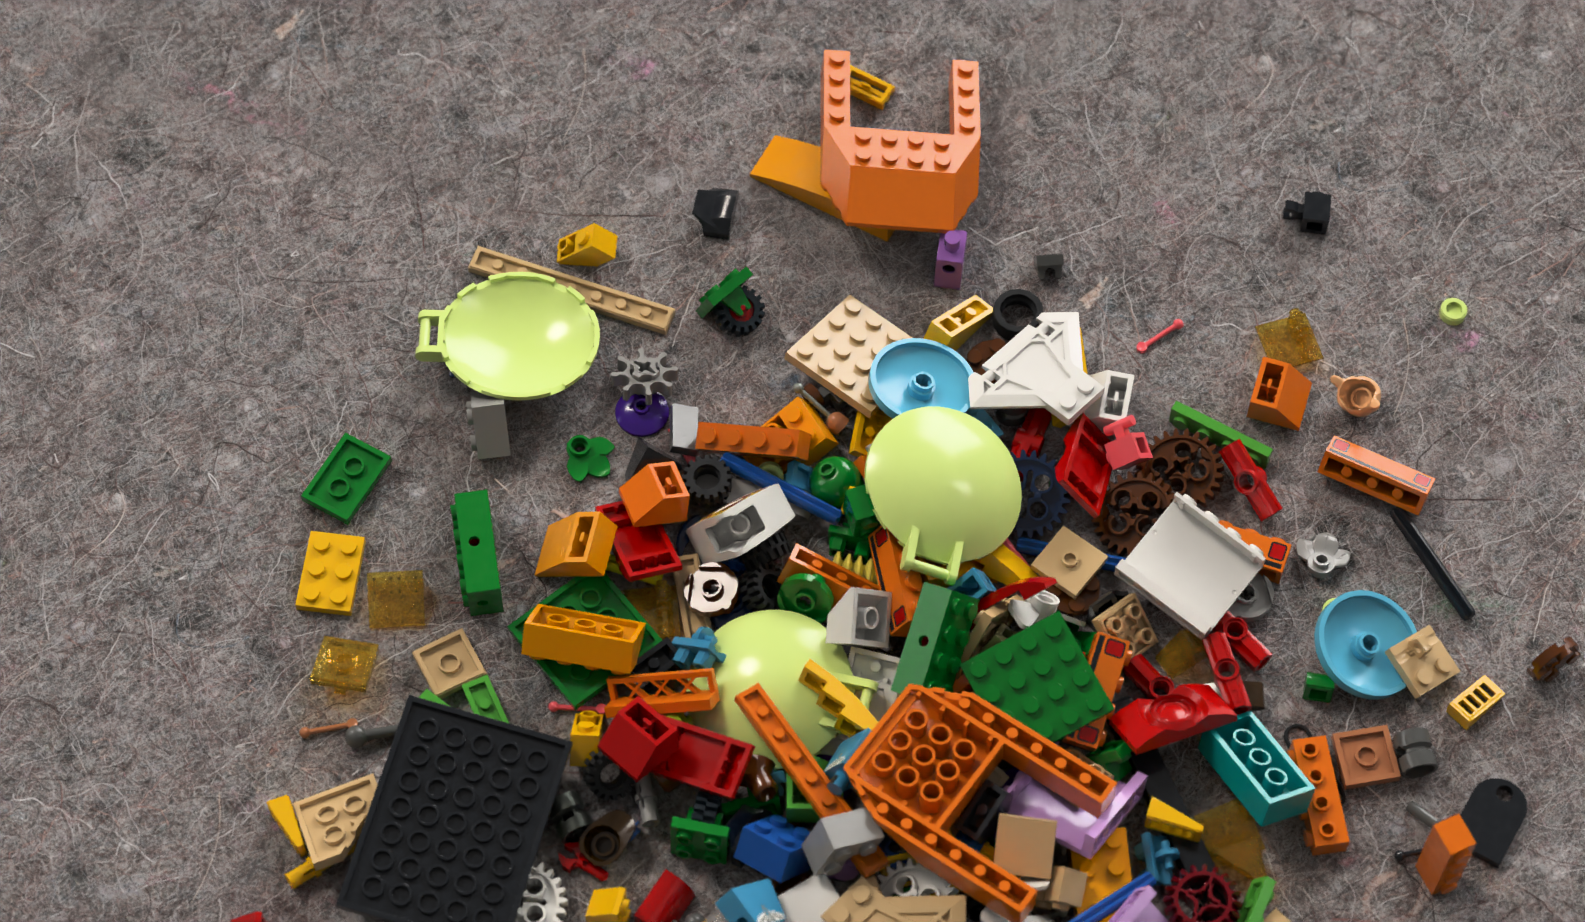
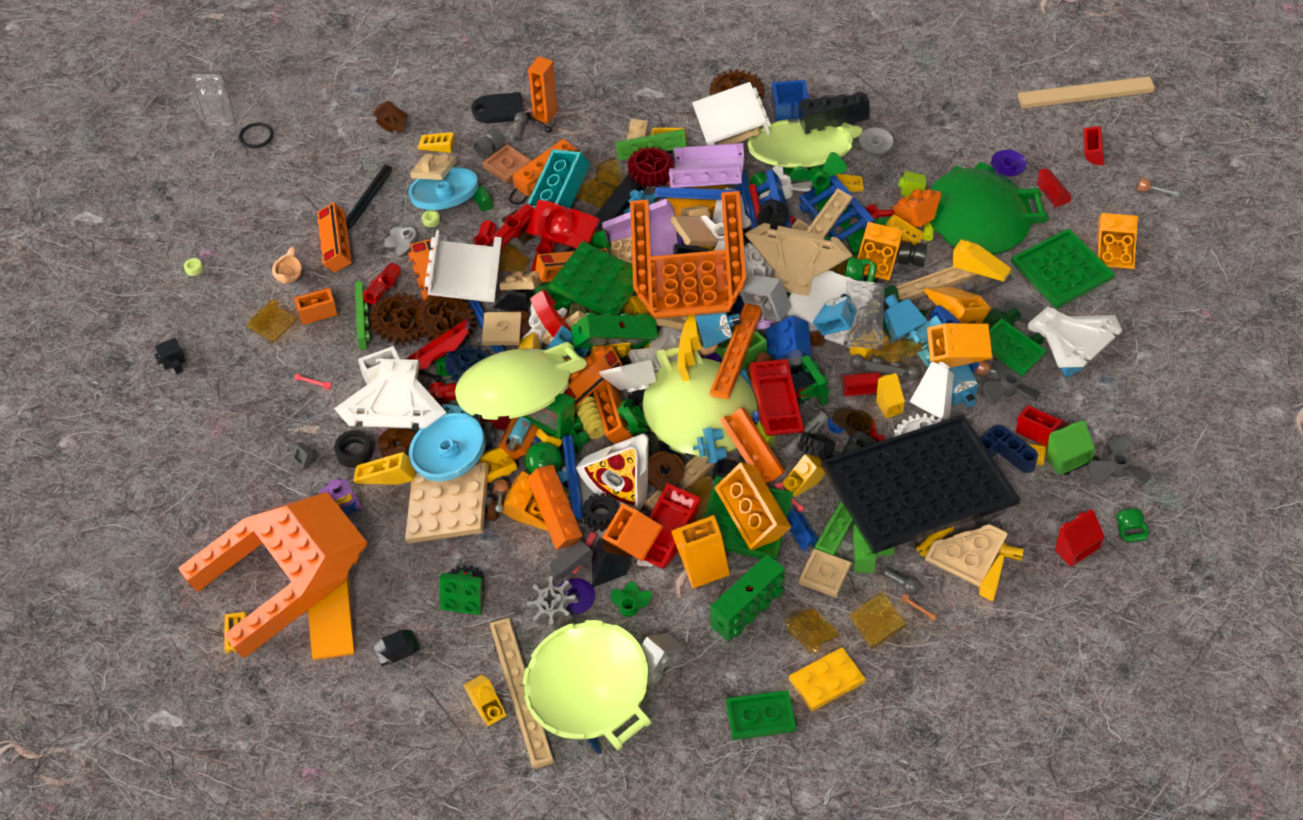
camera: 125 degrees left, 10 degrees down
red slope [598,696,679,782] -> none
coral brick [1103,415,1153,470] -> none
yellow slope [1144,797,1204,842] -> none
none -> blue hinge [787,509,819,552]

